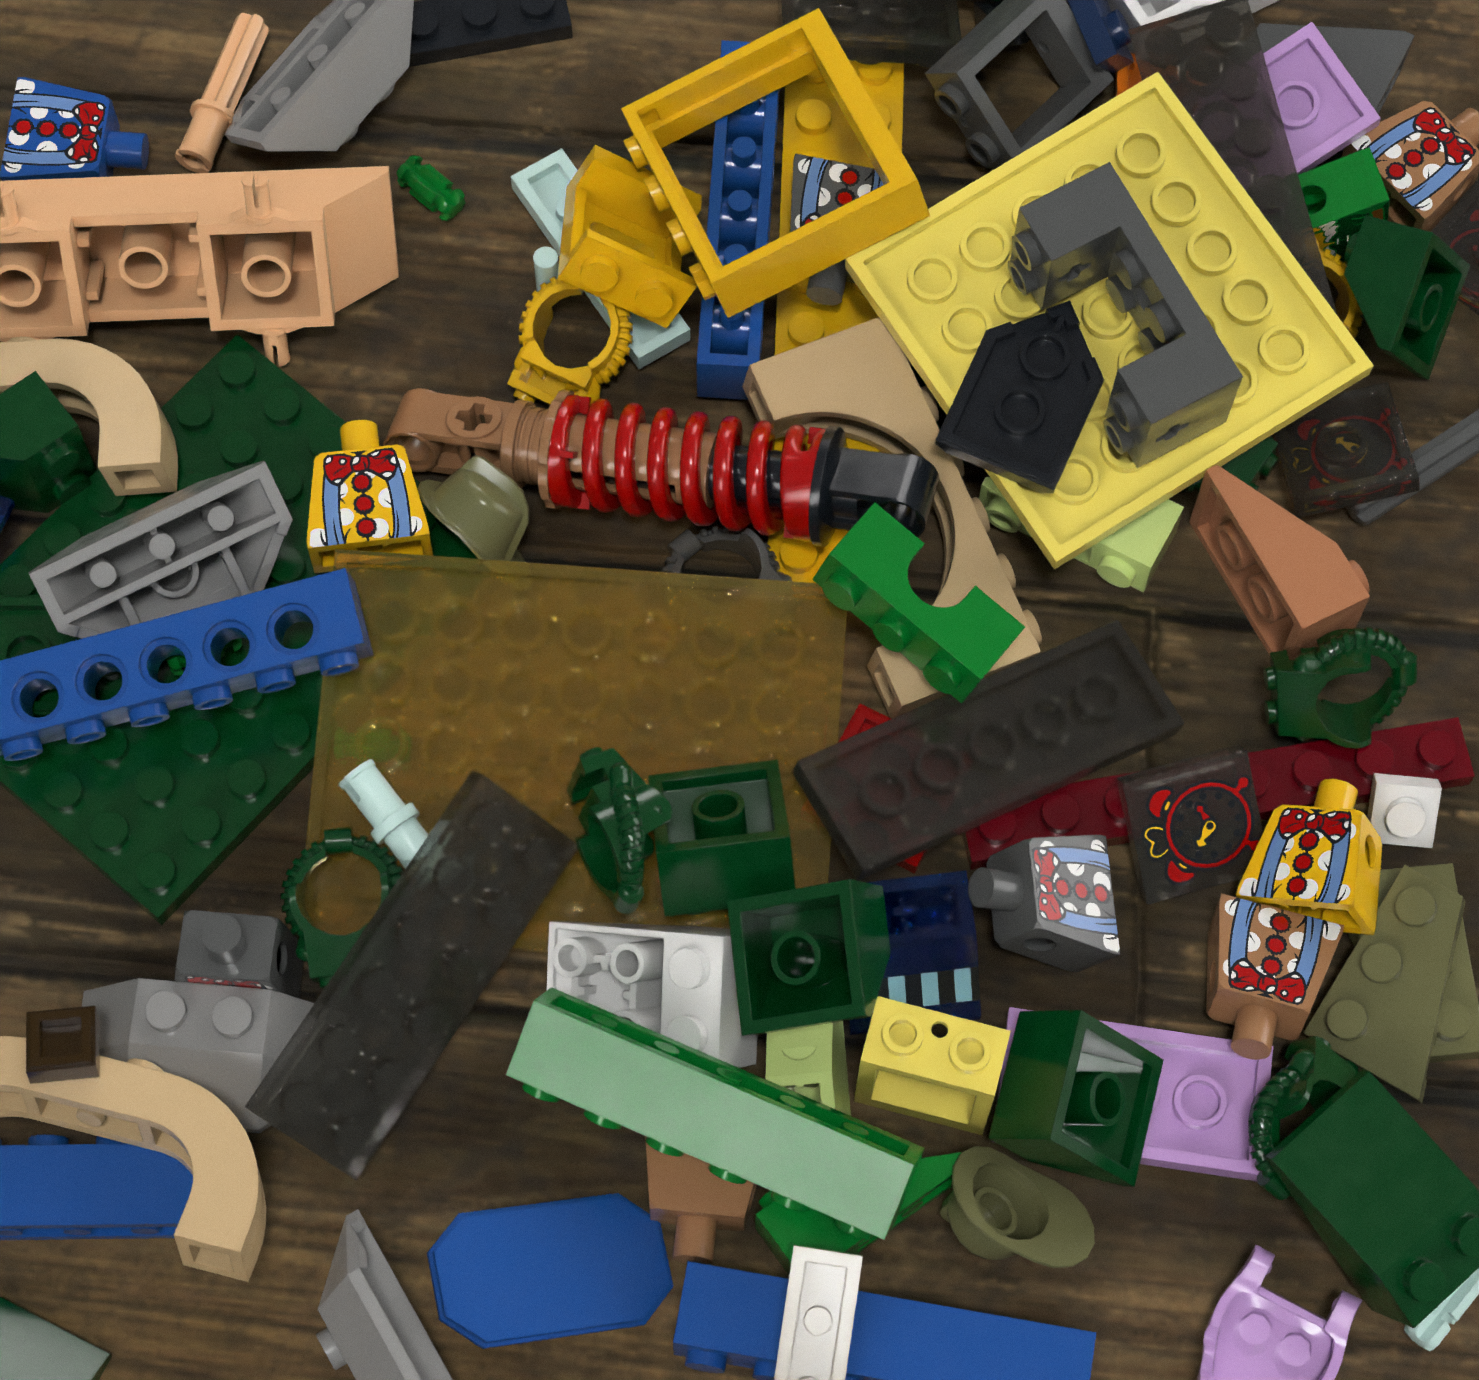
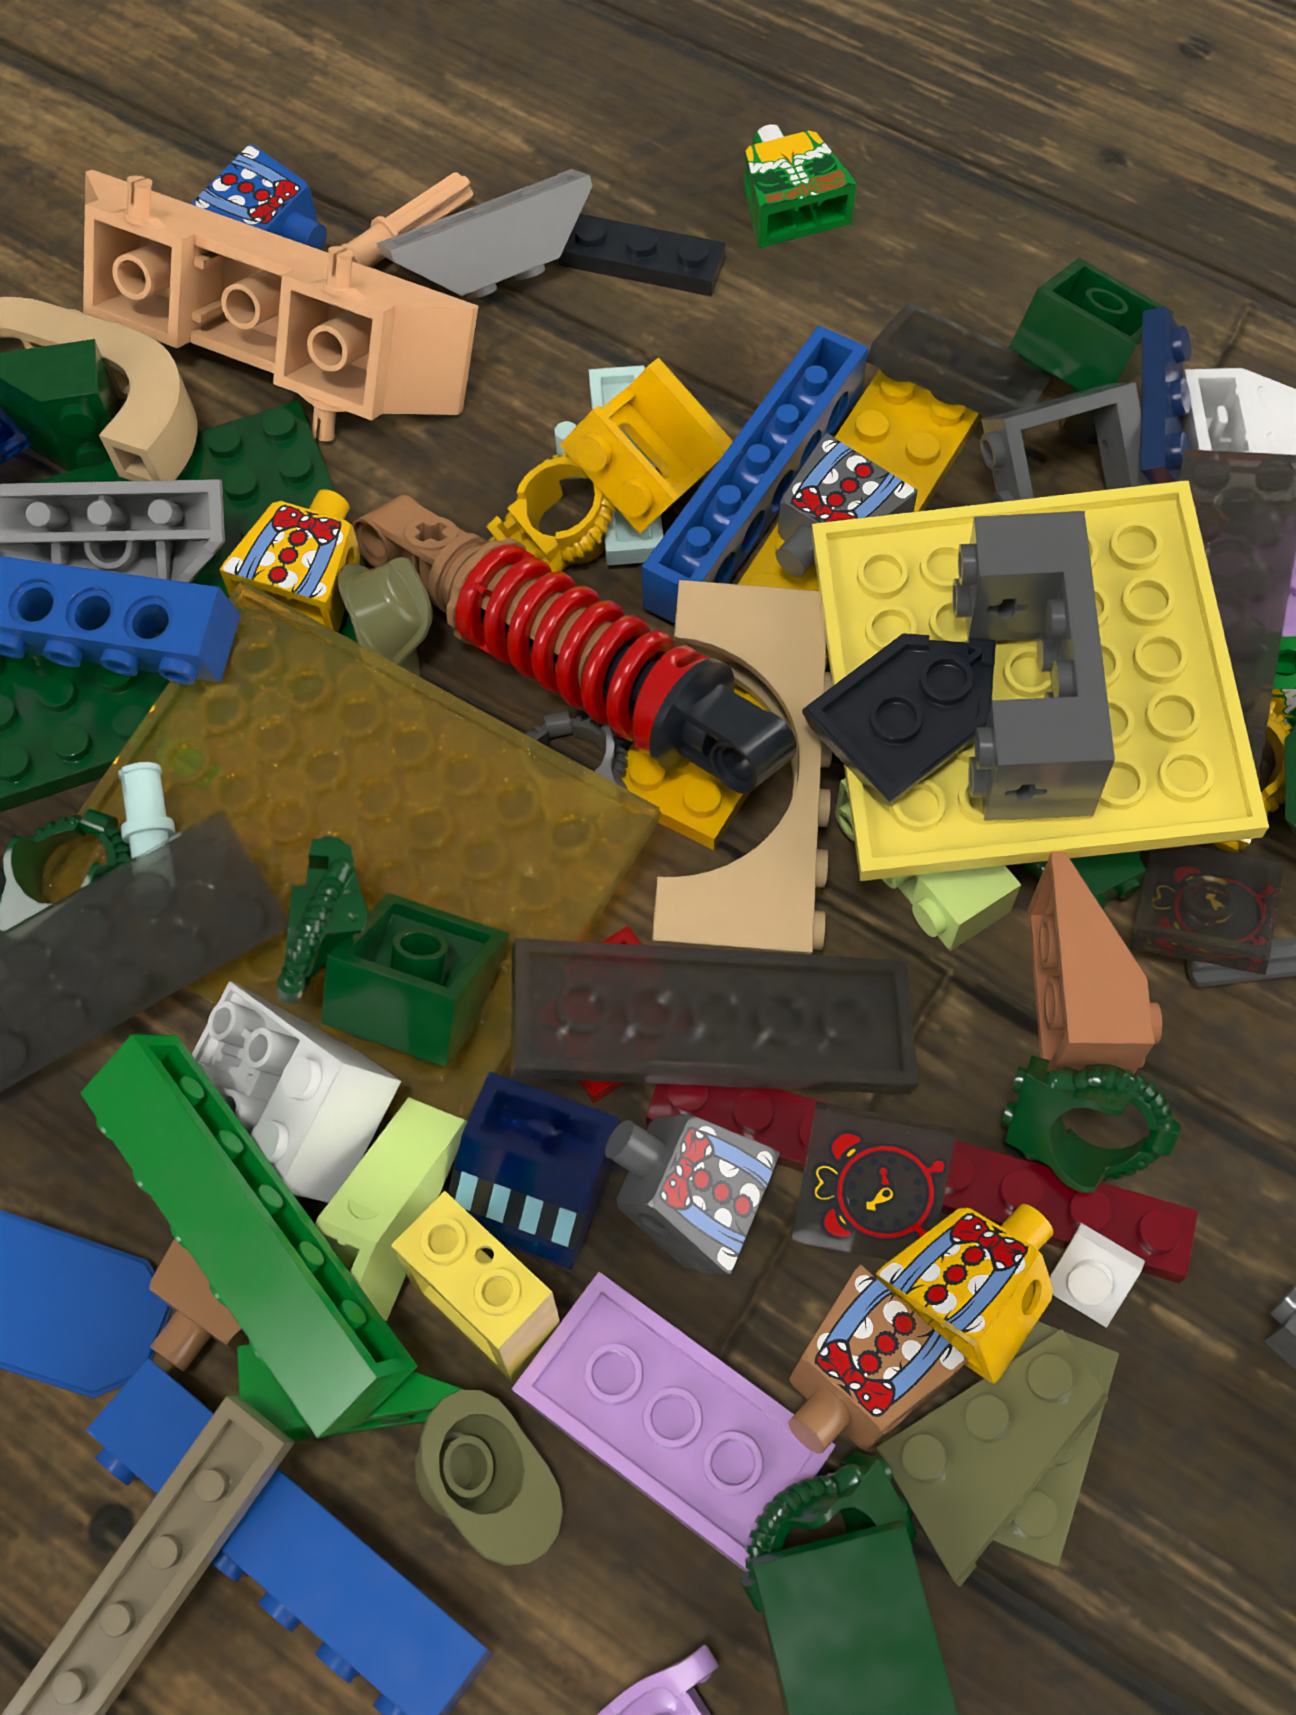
camera: 30 degrees right, 5 degrees down
green piece [396,155,466,221] -> none
yellow window [621,8,930,318] -> none
dark green slope [727,879,891,1036] -> none
green arch [812,503,1025,704] -> none
dark green slope [988,1010,1164,1187] -> none

